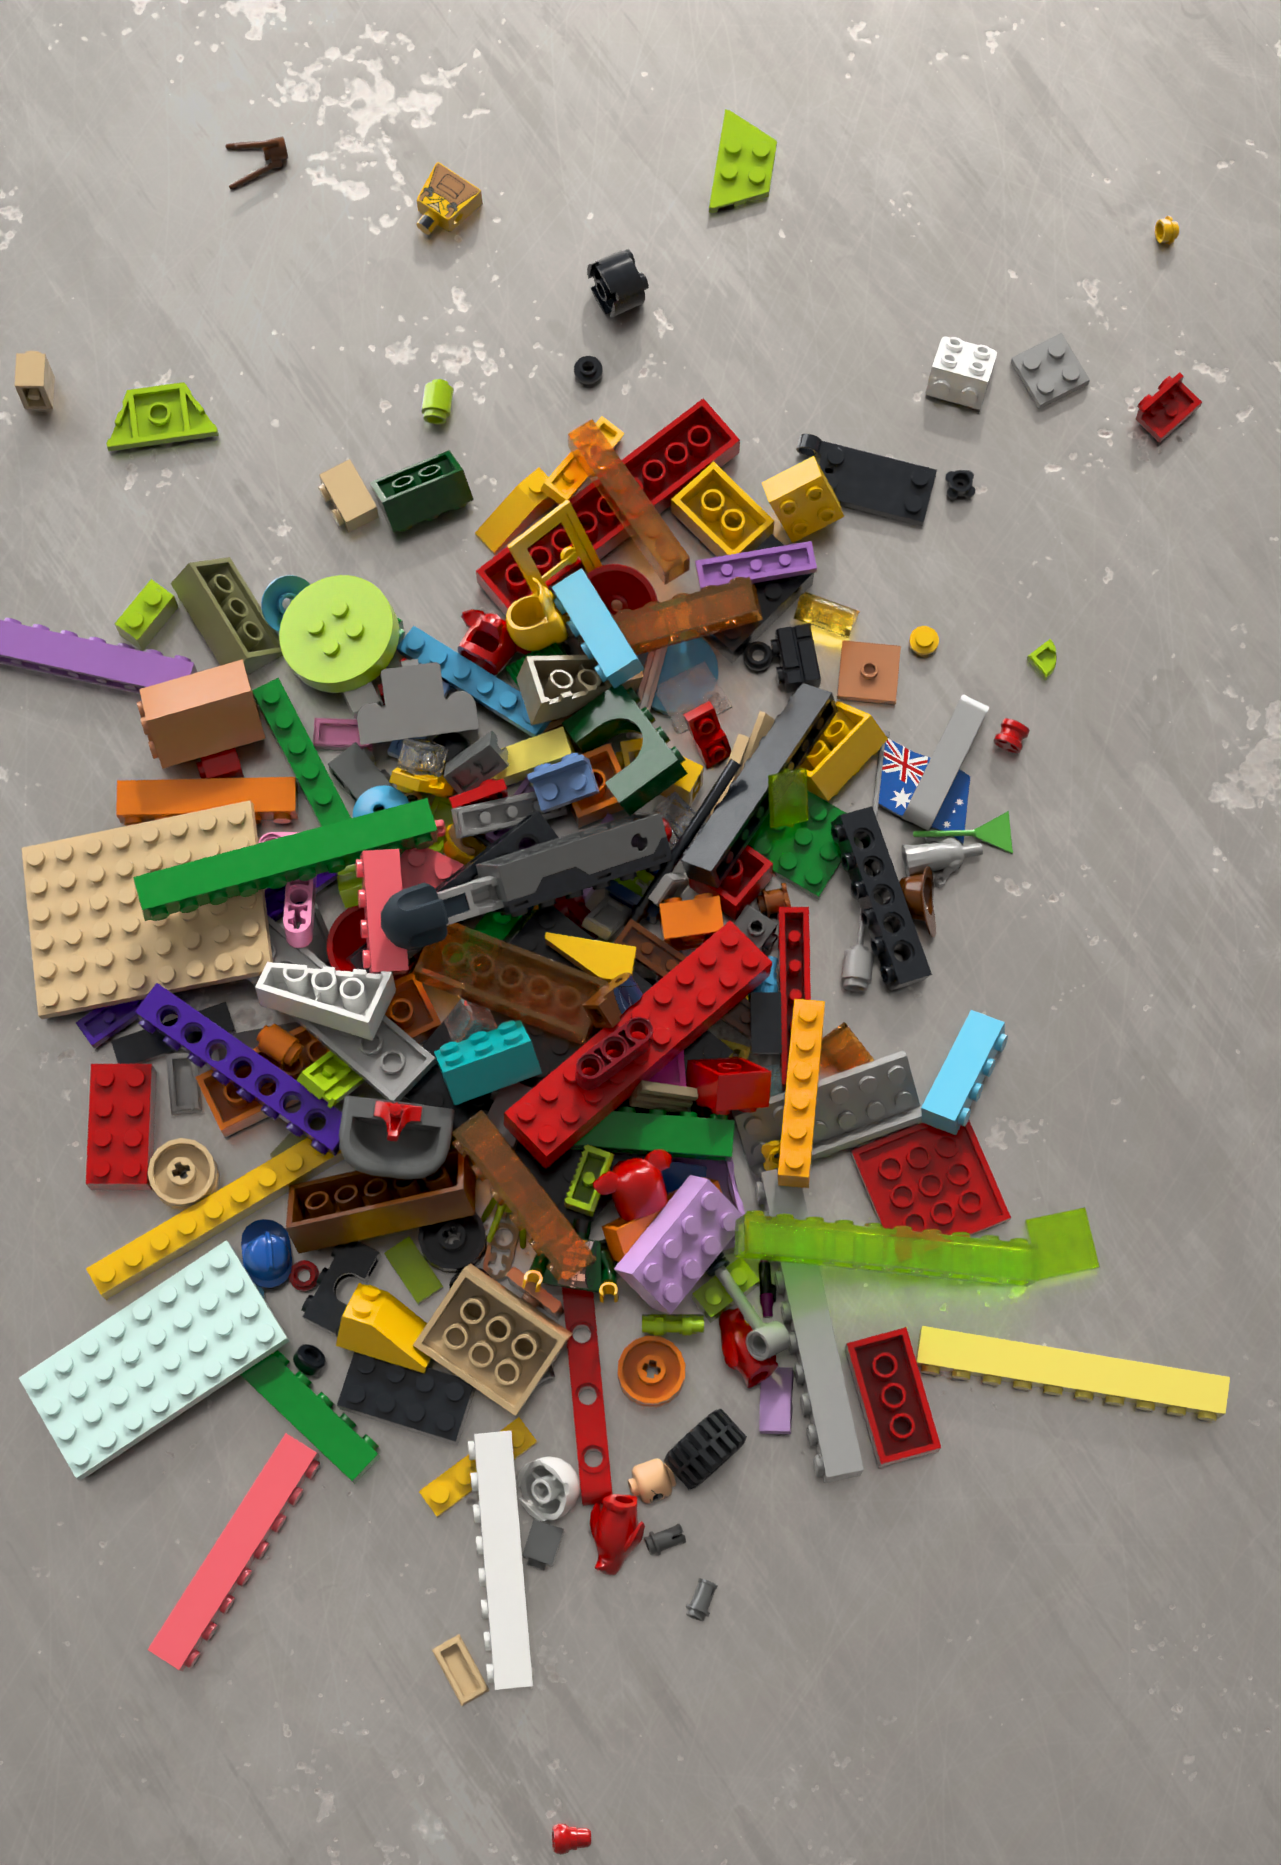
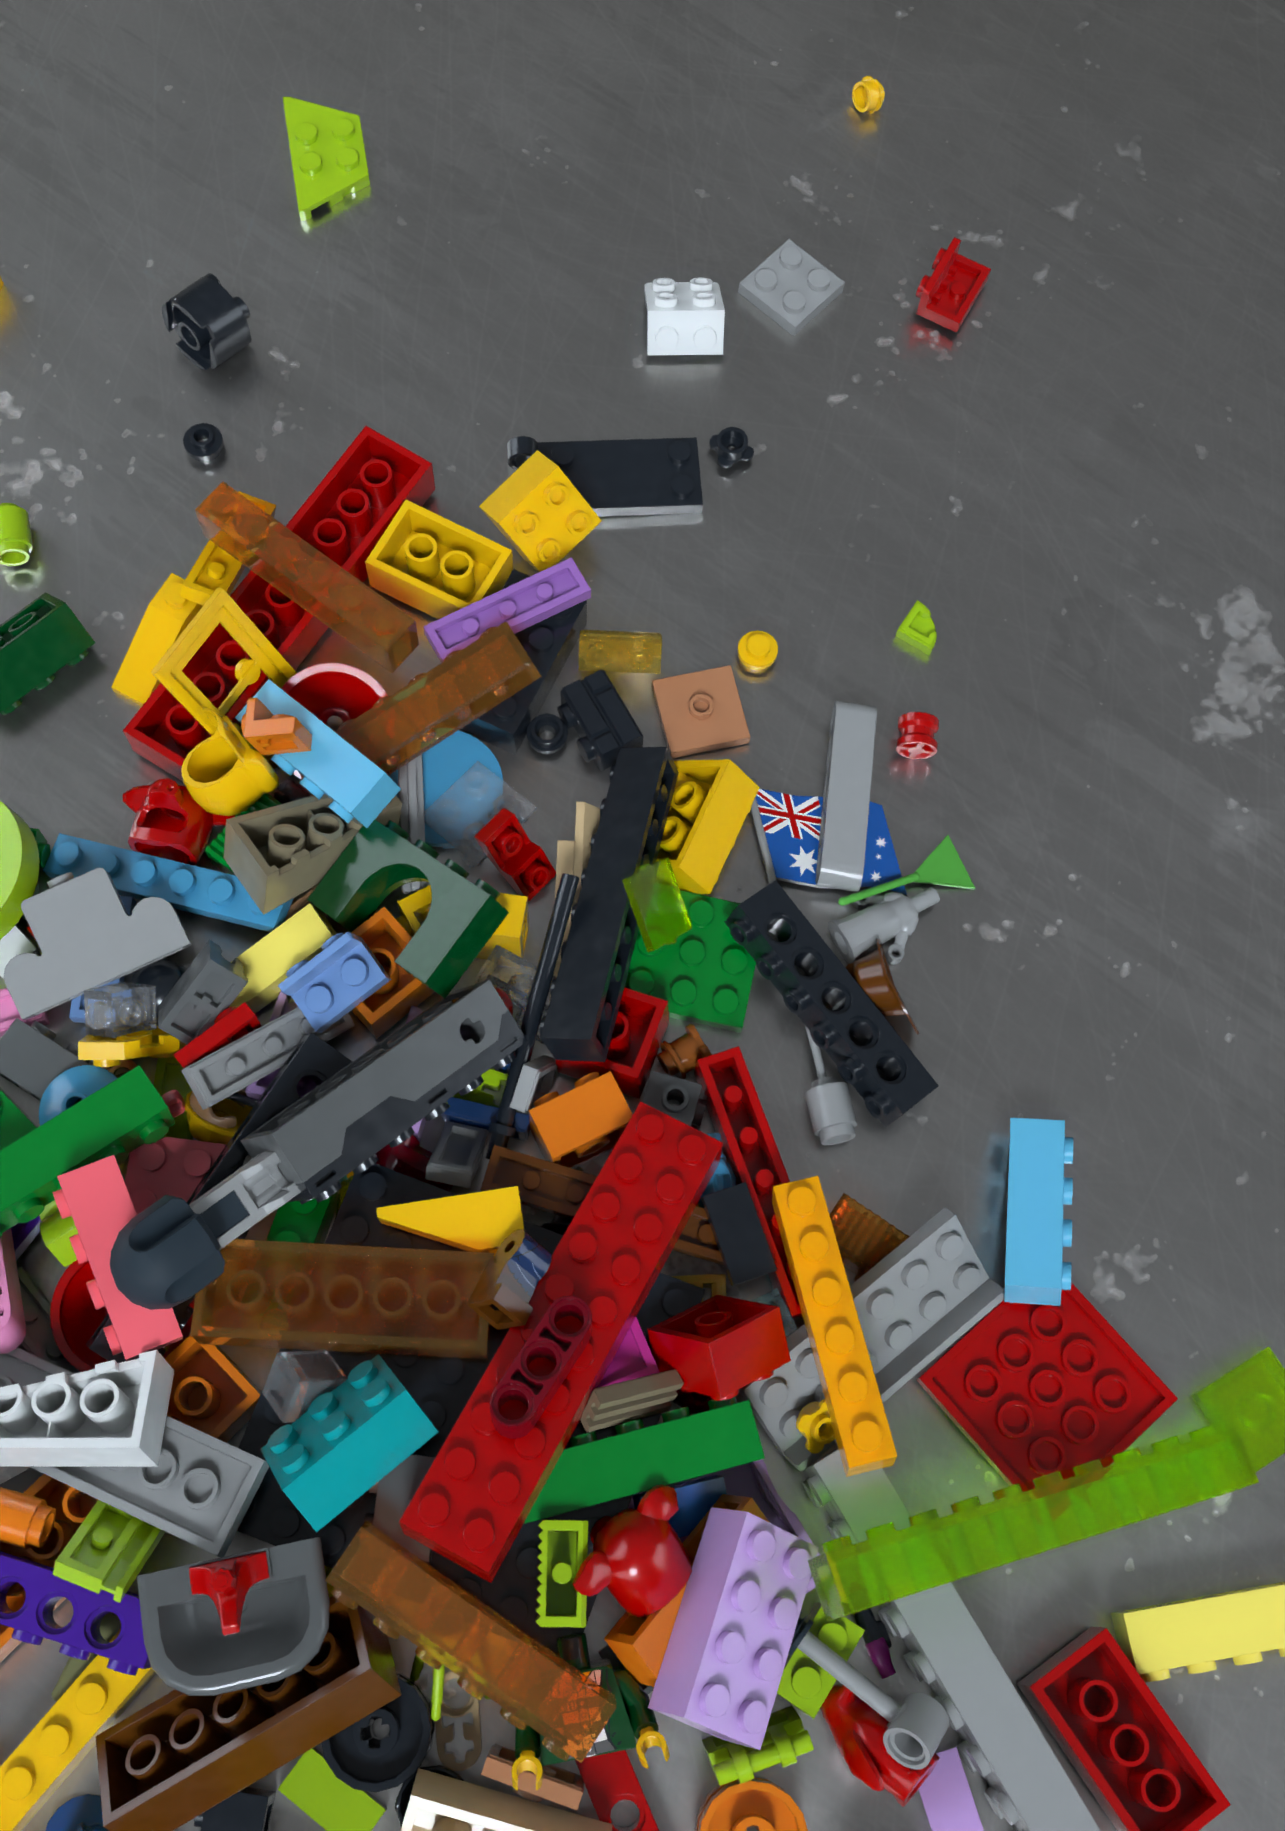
camera: 25 degrees left, 5 degrees down
none -> orange bracket [241,698,312,755]

